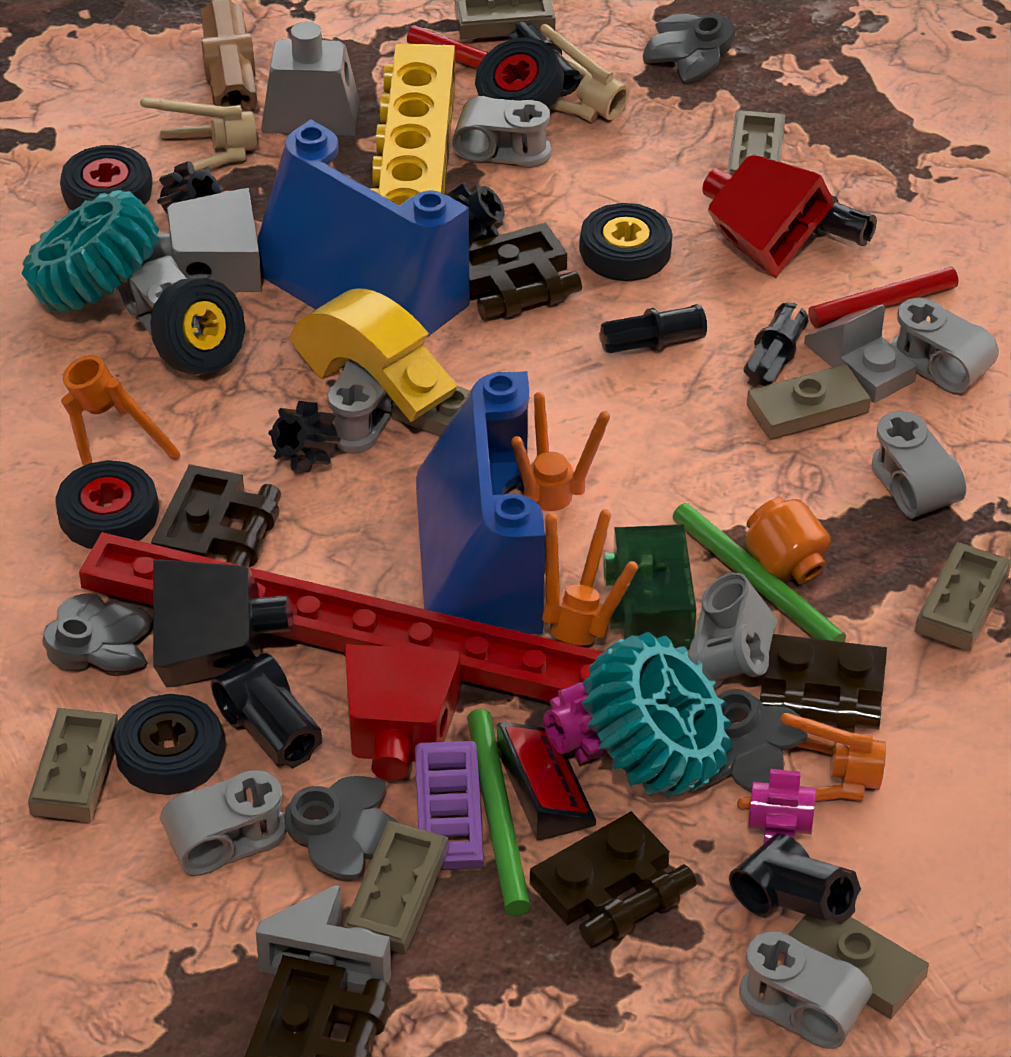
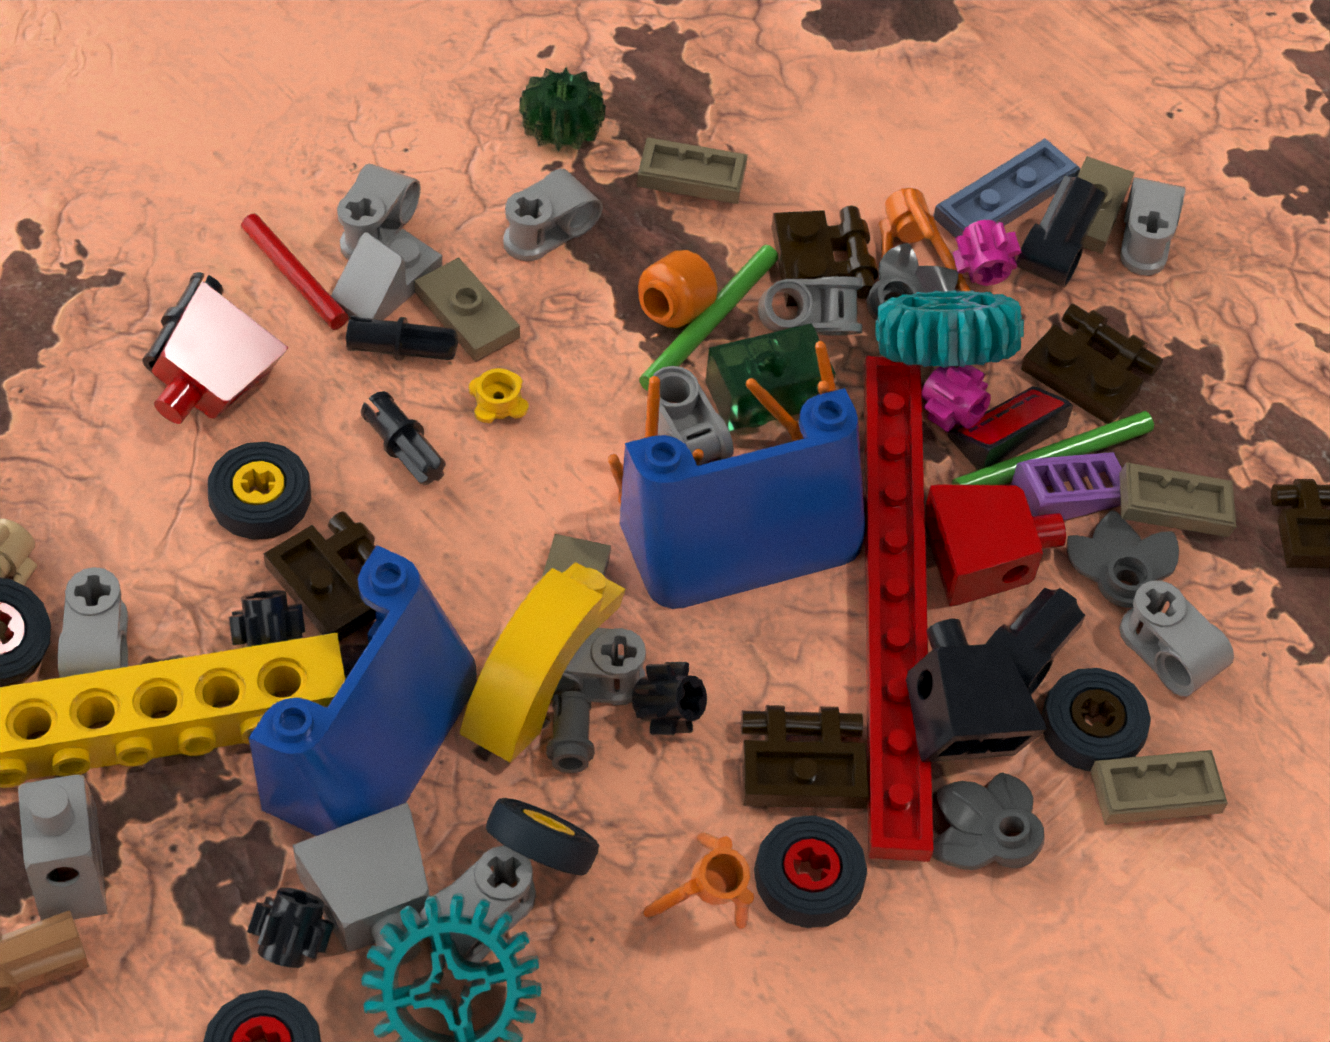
camera: 110 degrees left, 10 degrees up
tan plant [140,98,257,183] -> none
light grey slope [256,885,391,992] -> none
dark tan plate [727,110,785,175] -> none
none -> yellow plate [469,368,529,423]
none -> dark grey pin [546,691,595,773]
none -> light grey piece [645,366,734,464]
none -> sand blue tile [933,138,1080,238]

